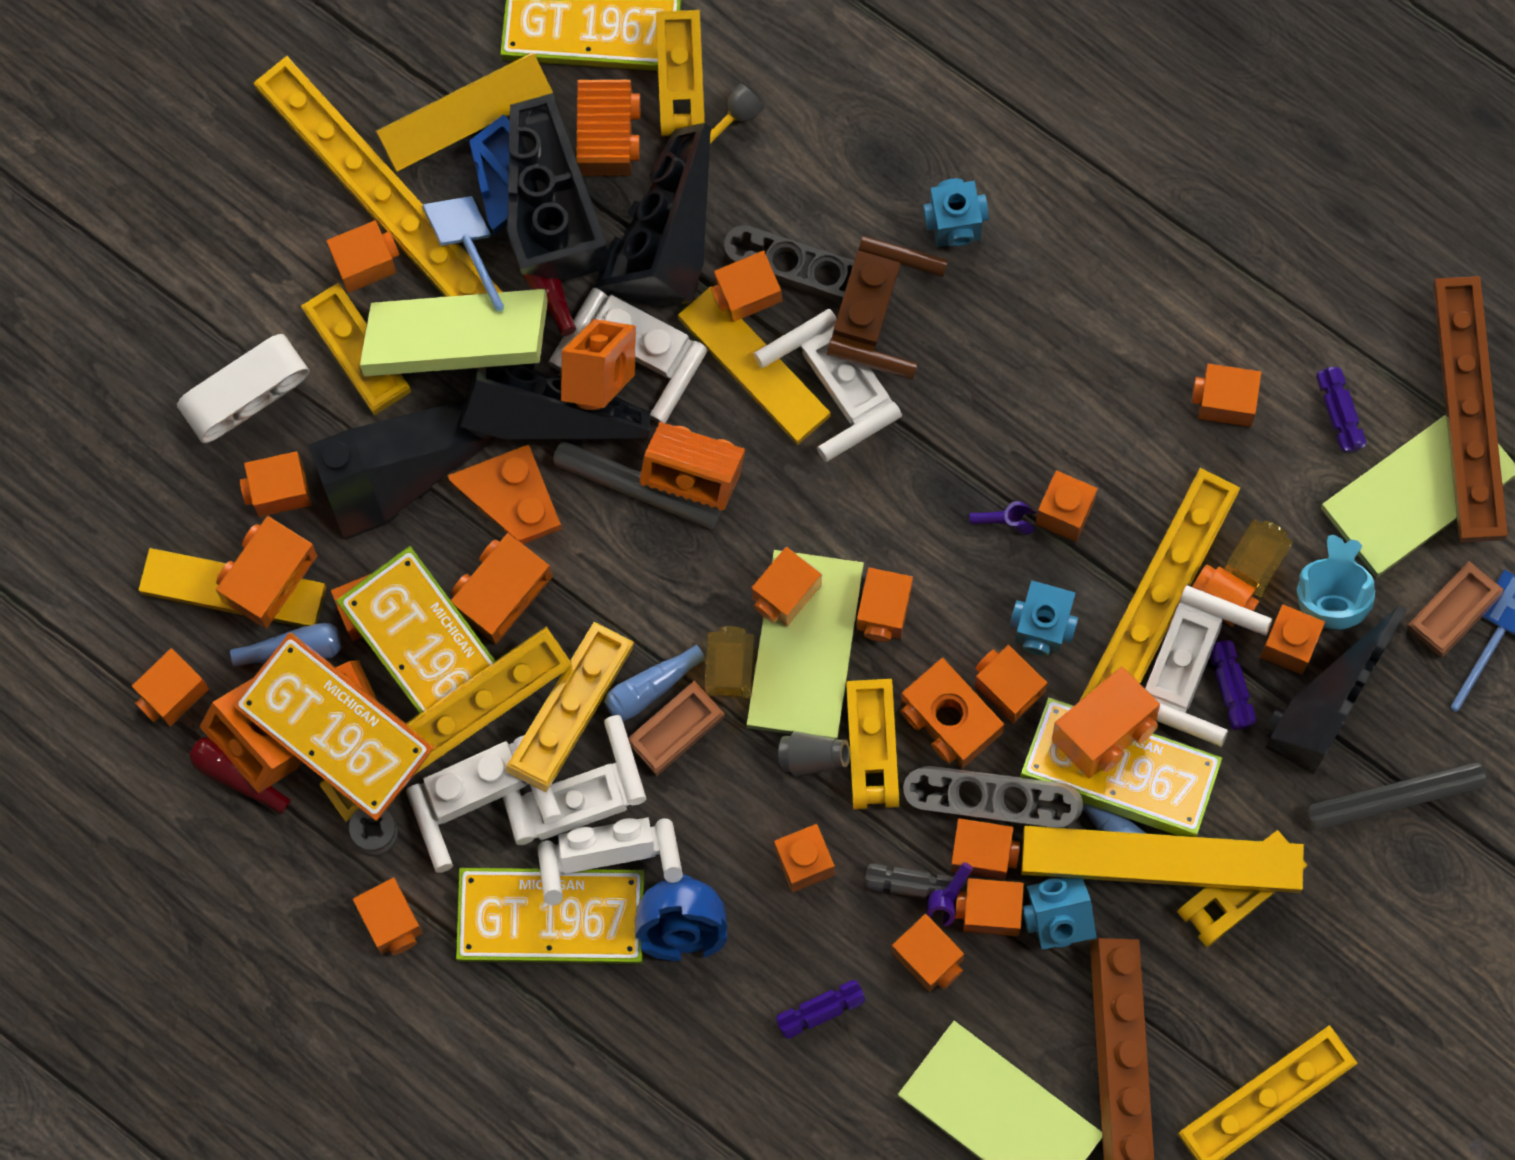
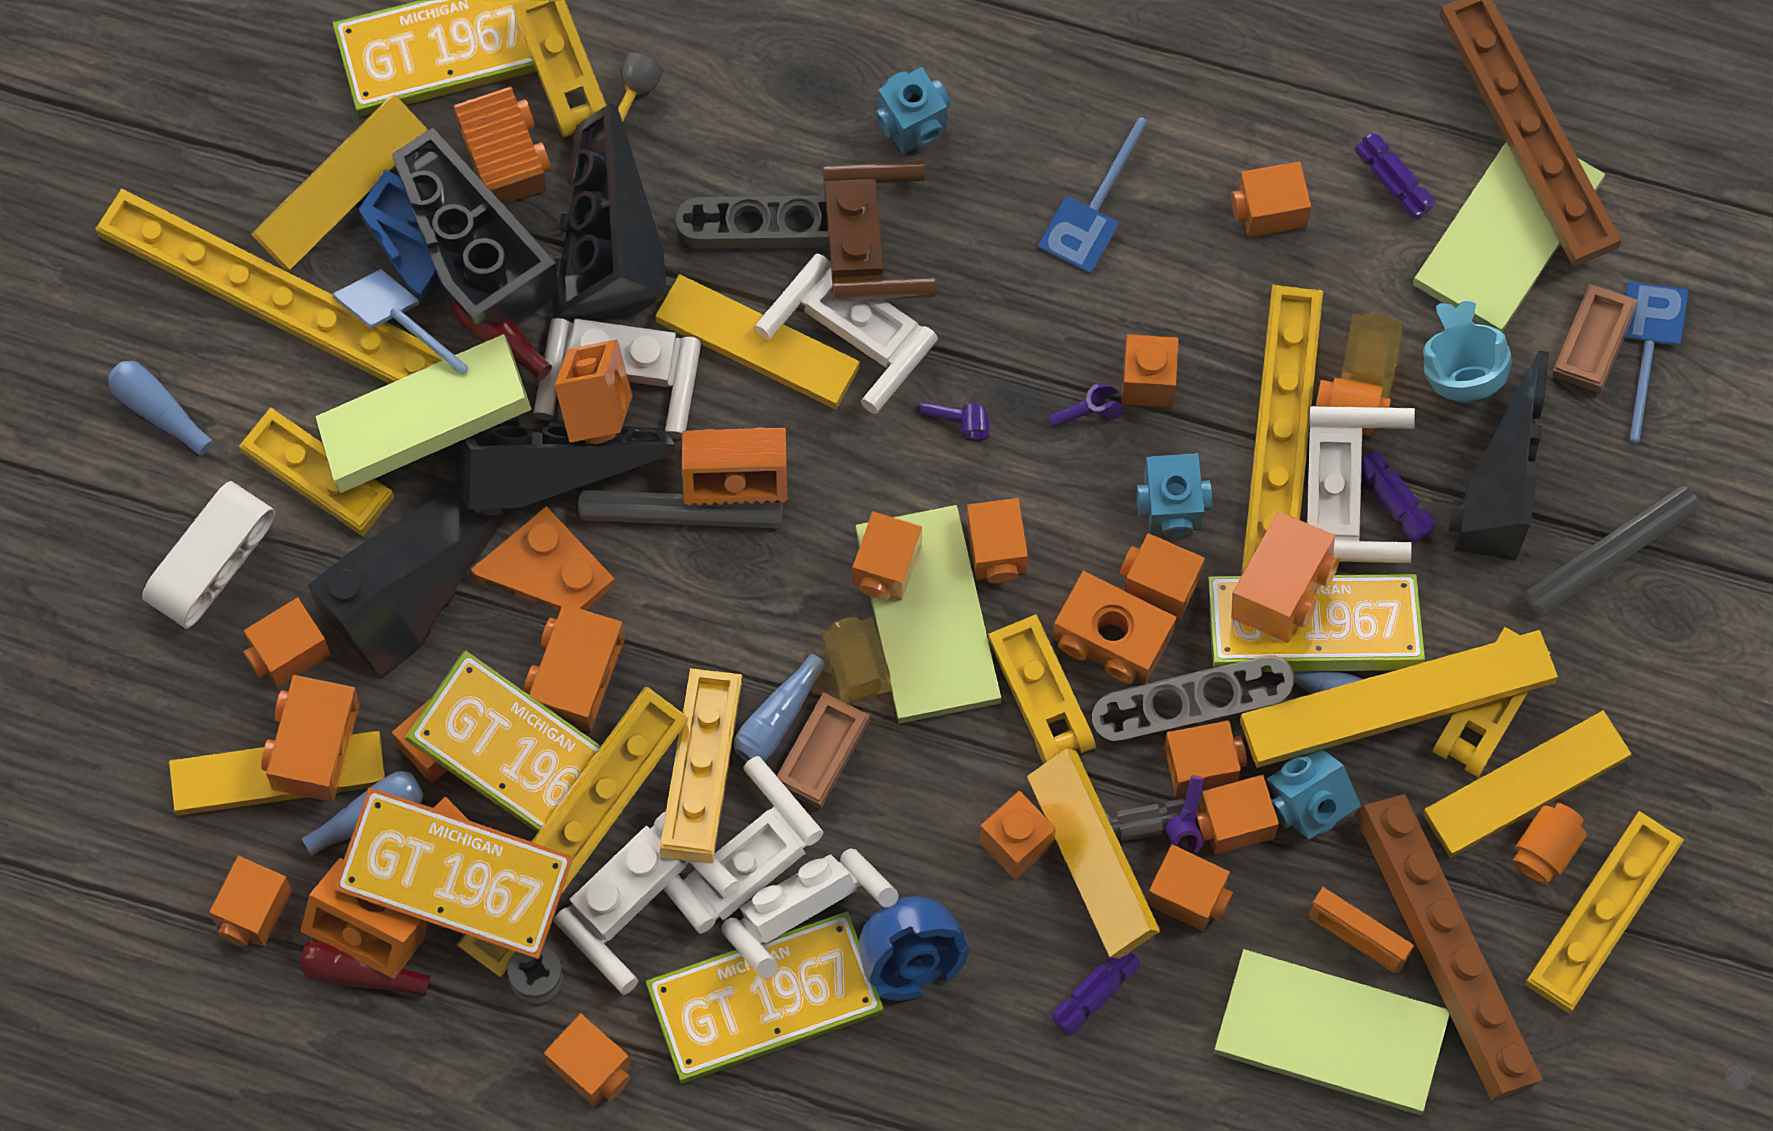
camera: 25 degrees left, 5 degrees down
orange brick [326,220,400,293] -> none
orange brick [711,250,783,322] -> none
dark grey cone [778,731,850,777] -> none
orange brick [1260,604,1325,675] -> none
none -> medium blue piece [108,361,213,456]
none -> dark purple hand [919,401,990,441]
none -> yellow tile [1027,748,1160,959]
none -> piece [1038,117,1147,274]
none -> orange tile [1308,887,1414,974]
none -> yellow tile [1422,710,1631,858]
none -> orange brick [1512,803,1587,885]

